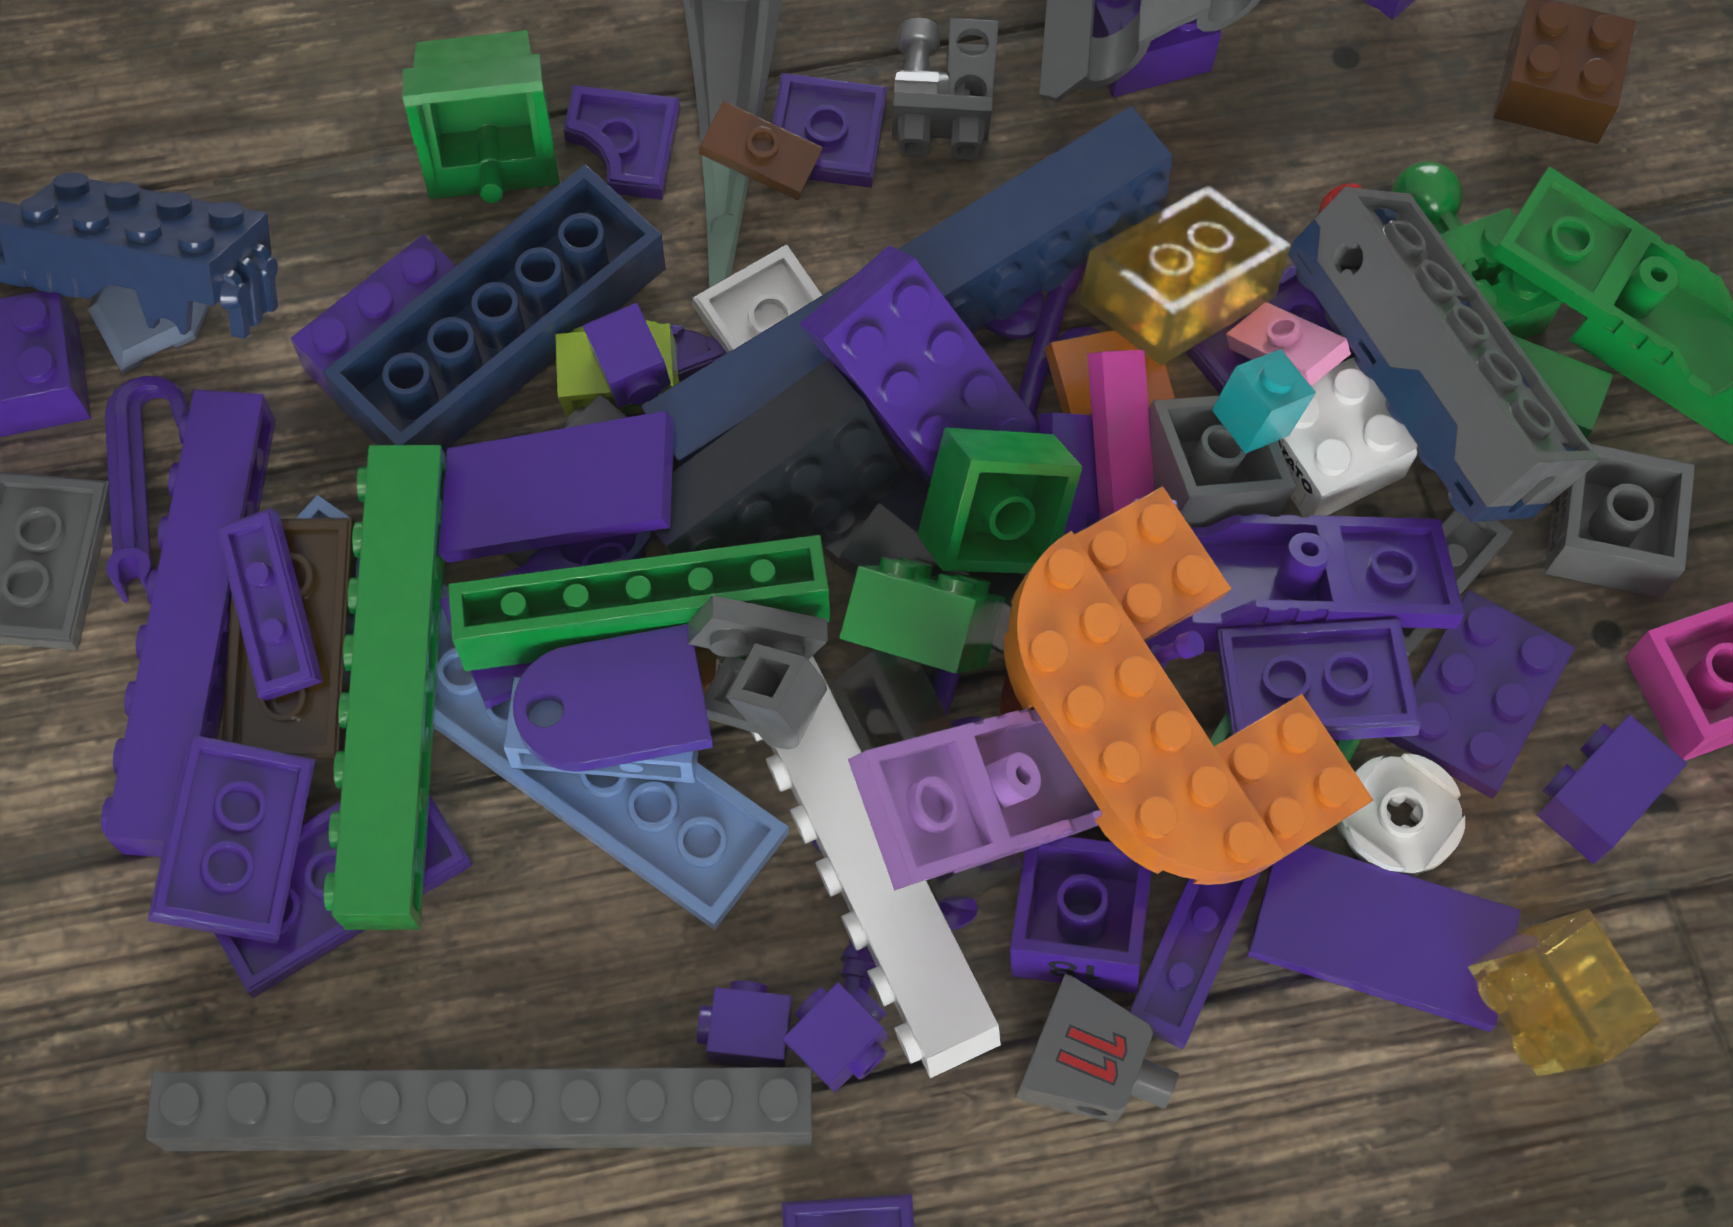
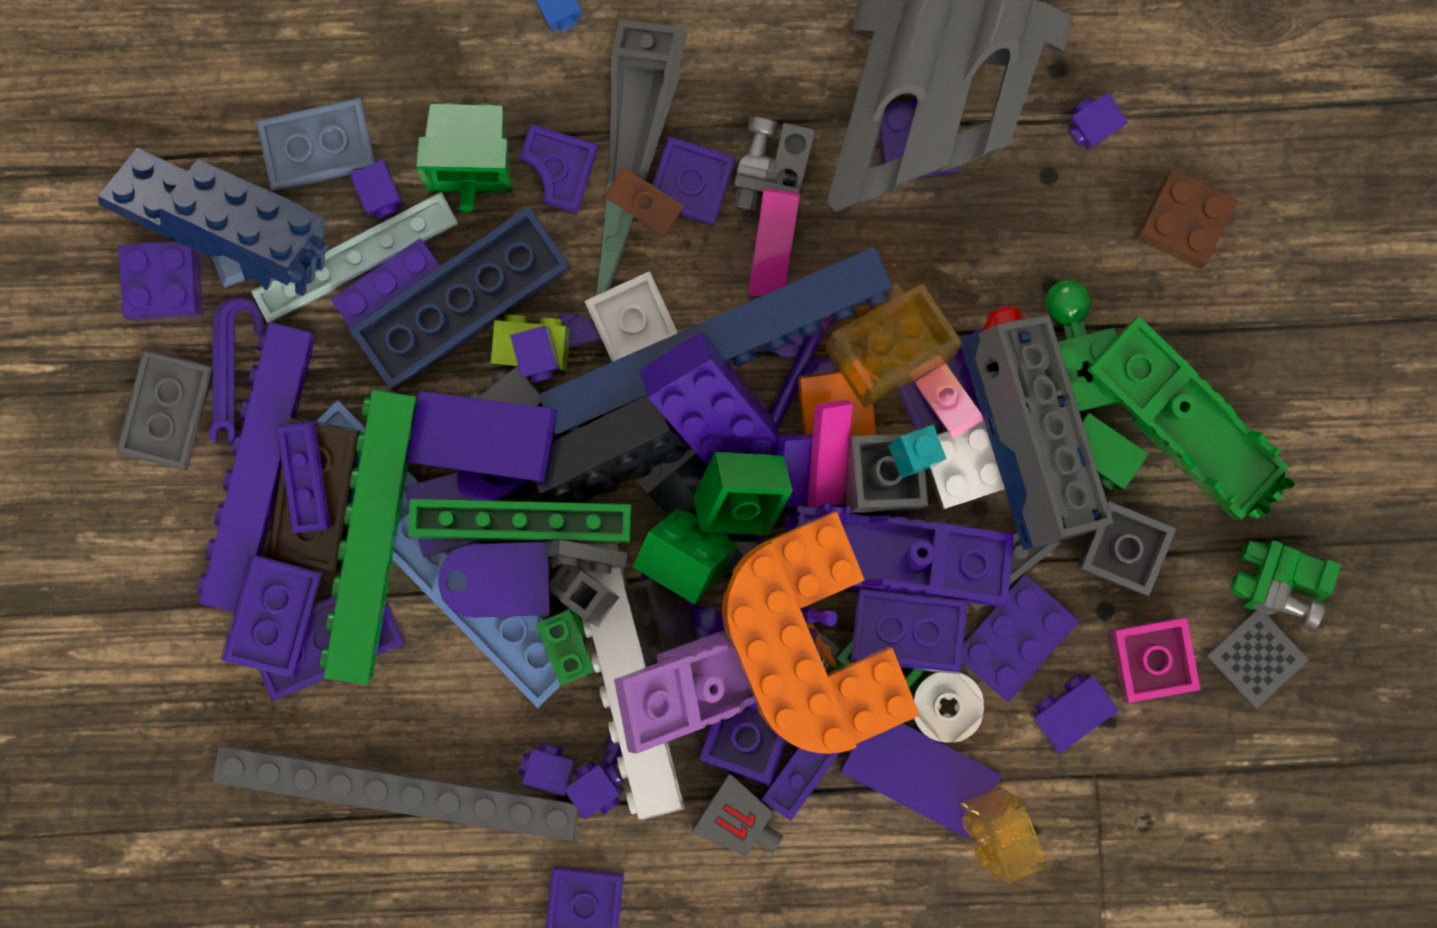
camera: 15 degrees right, 20 degrees up
none -> light aqua tile [251,192,459,323]
none -> sand blue tile [256,98,376,192]
none -> dark purple brick [350,159,404,219]
none -> green hips [536,608,595,686]
none -> dark pink tile [748,188,800,296]

